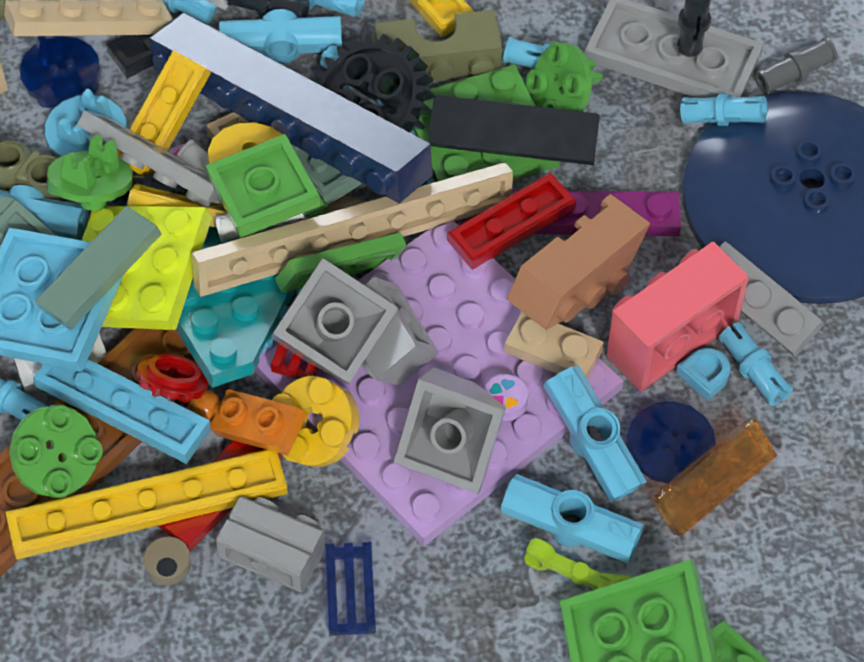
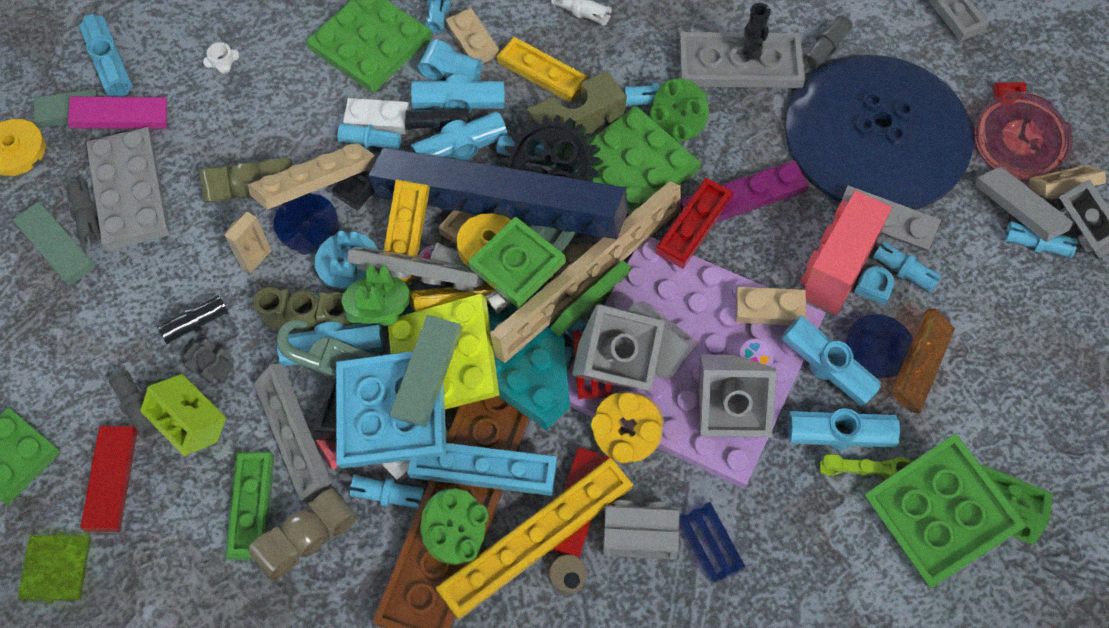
camera: 20 degrees left, 5 degrees up
red gear [136,354,209,403] -> none
orange plate [187,389,307,455] -> none
black slope [428,95,600,165] -> none
nougat wedge [506,194,650,330] -> none
medium azure pin [680,93,768,126] -> none

